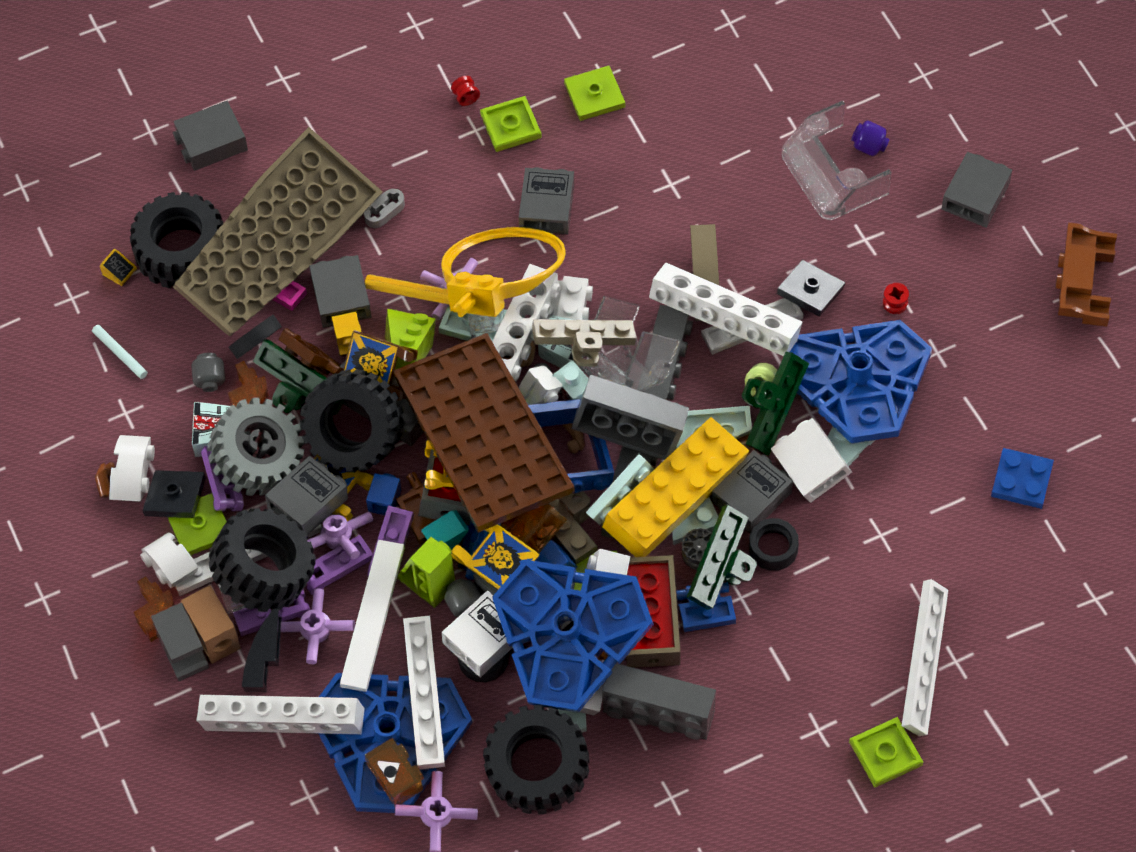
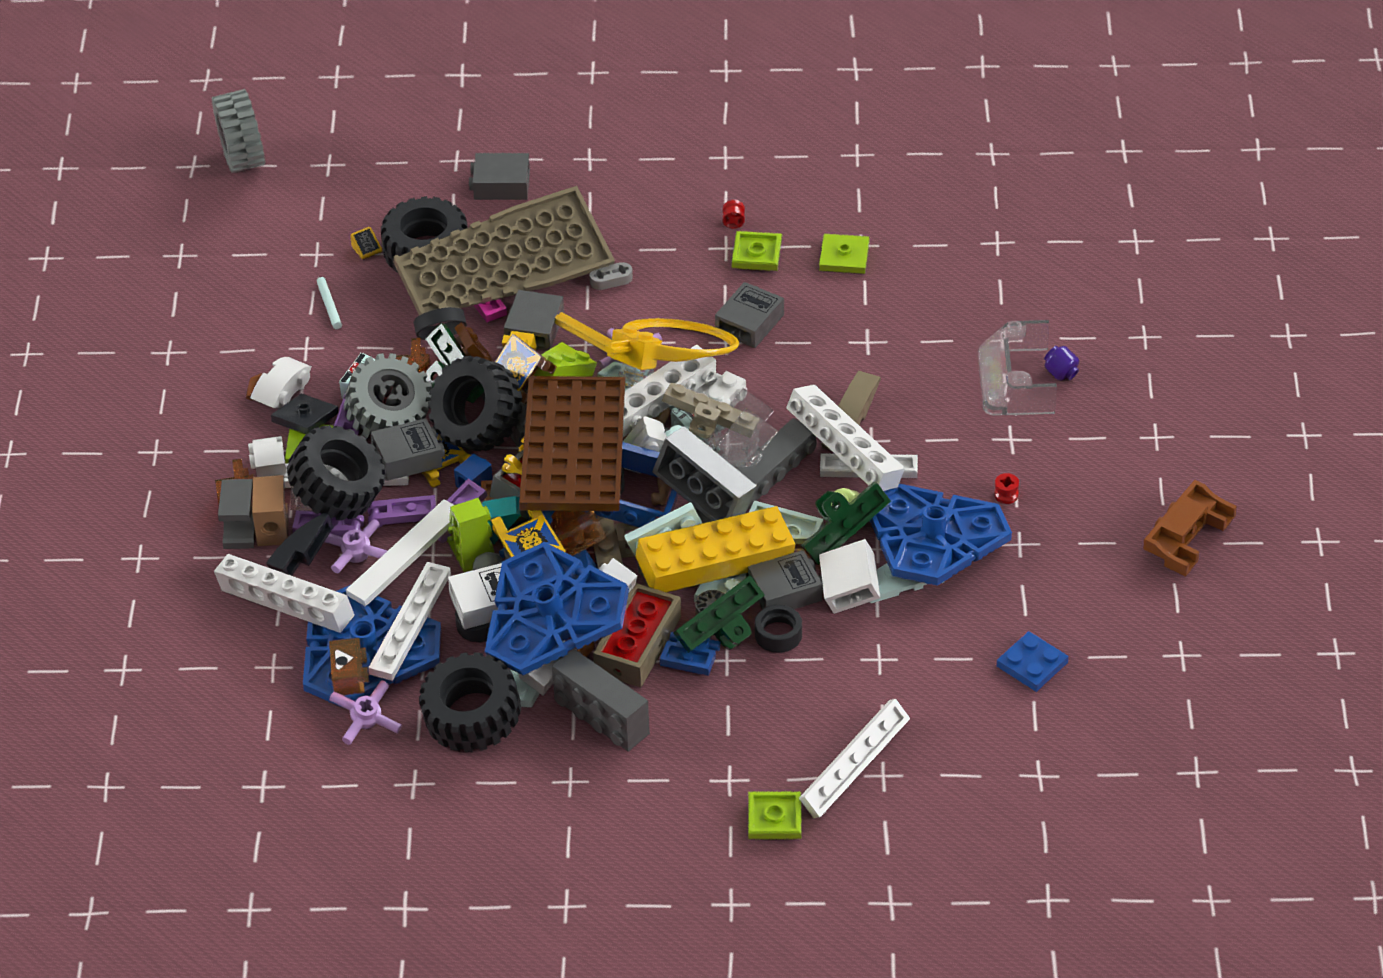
camera: 25 degrees right, 15 degrees down
dark grey head [191,353,226,392] -> none
lavender bar [307,512,373,559] -> none
plate [776,260,845,317] -> none
dark grey brick [941,152,1013,228] -> none

